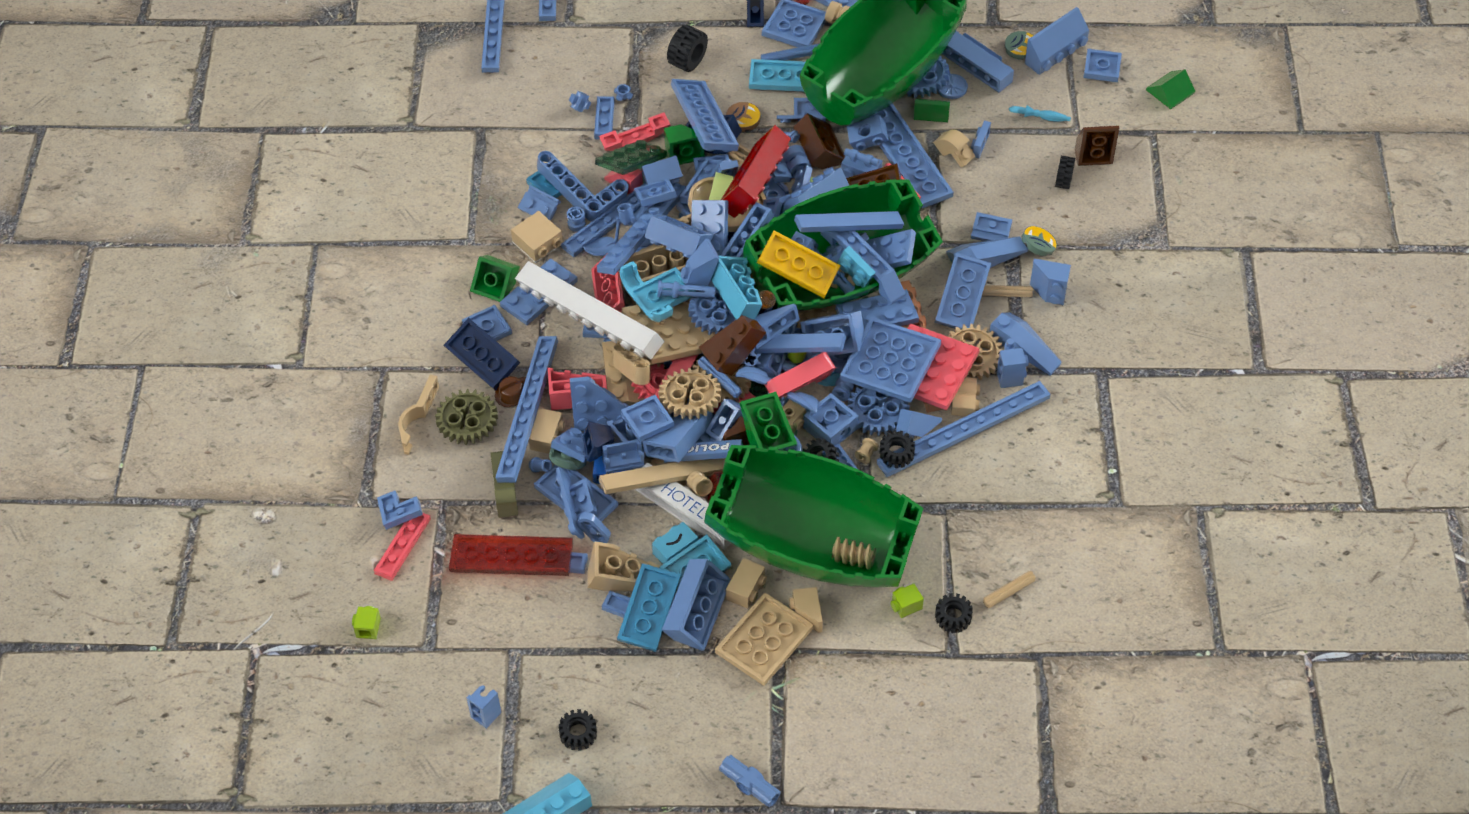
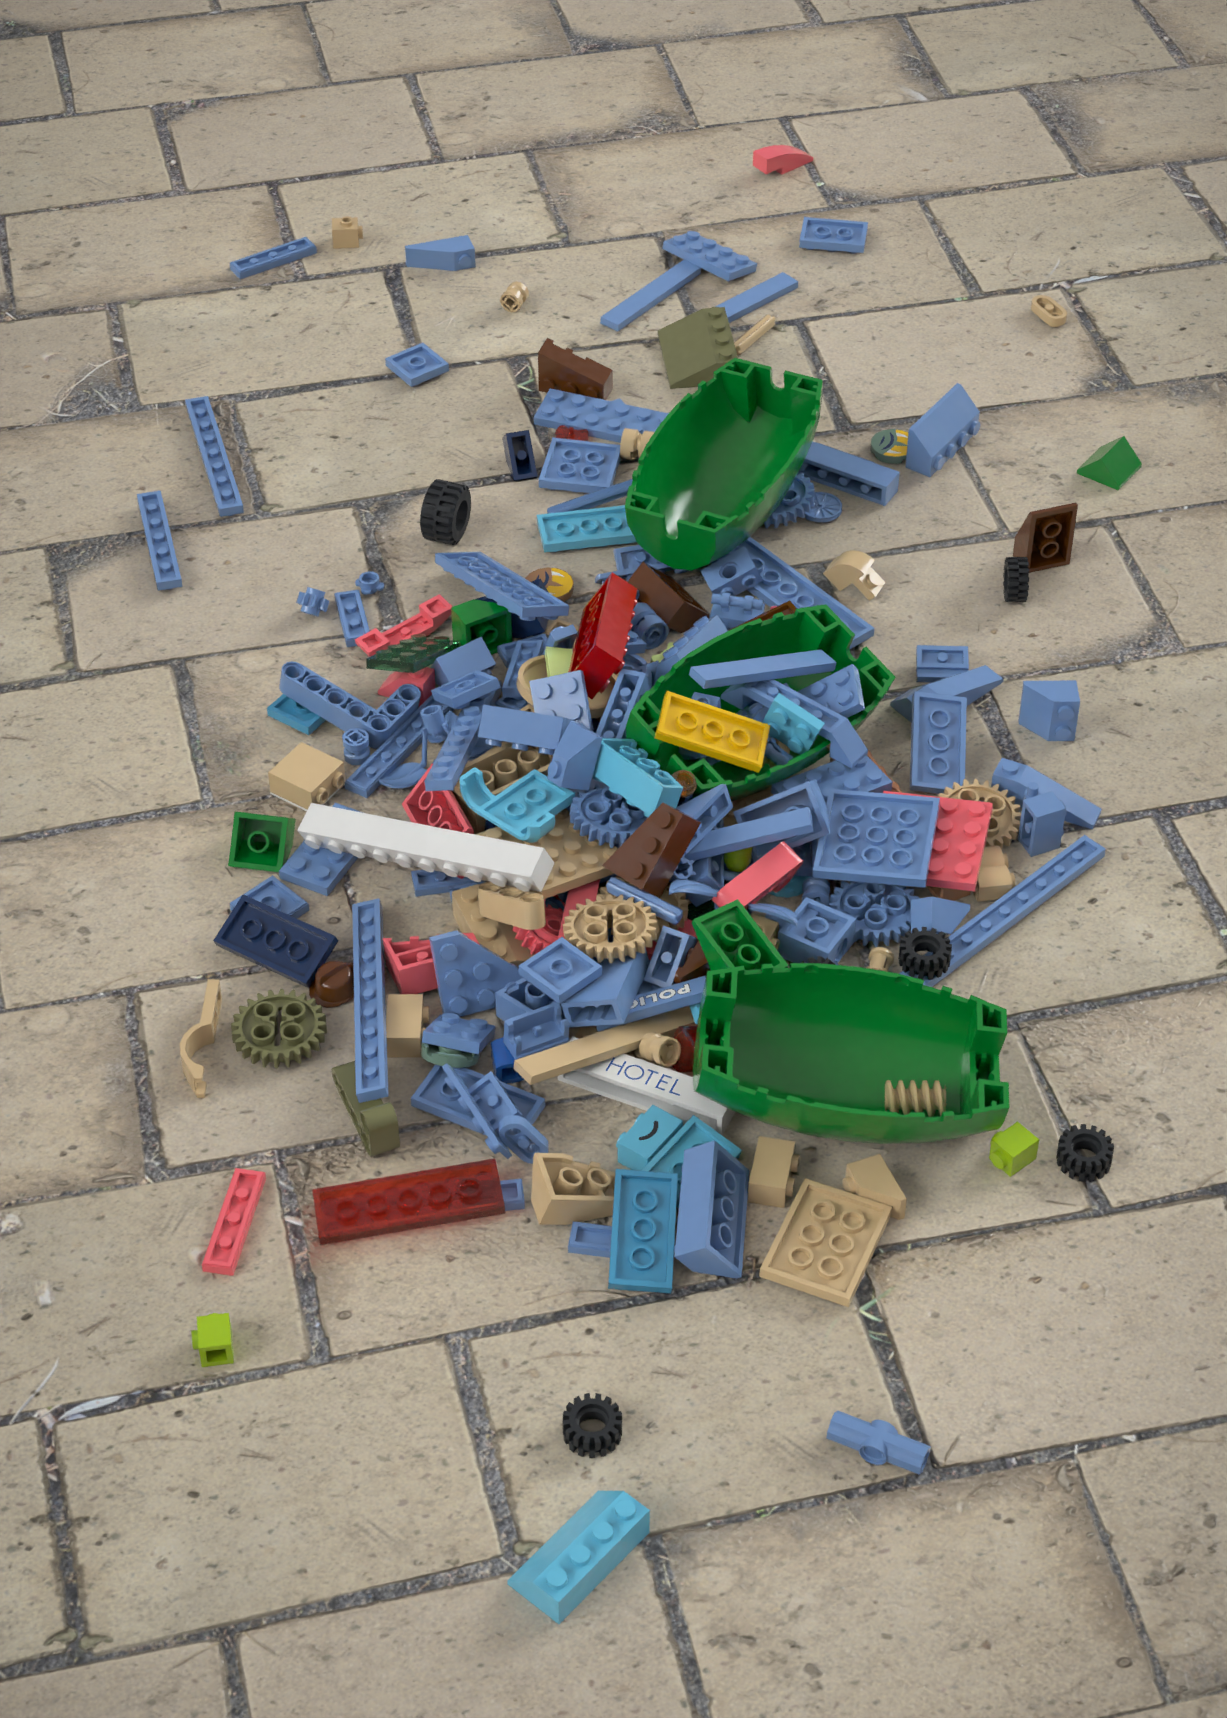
camera: 15 degrees left, 10 degrees down
medium blue plate [377,490,423,530] -> none
medium blue hinge [466,685,502,729] -> none
medium blue plate [517,185,561,221] -> none
medium blue pin [528,457,552,473] -> none
dark blue slope [582,422,615,462] -> none
medium blue pin [657,280,715,299] -> none
medium blue plate [791,165,813,192] -> none
green slope [913,98,950,123] -> none
medium blue plate [971,120,991,159] -> none
tan axle [982,285,1033,297] -> none
tan axle [983,571,1036,608] -> none
medium azure piece [1009,105,1071,121] -> none
tile [1021,226,1057,256] -> none
medium blue plate [1083,49,1122,82] -> none

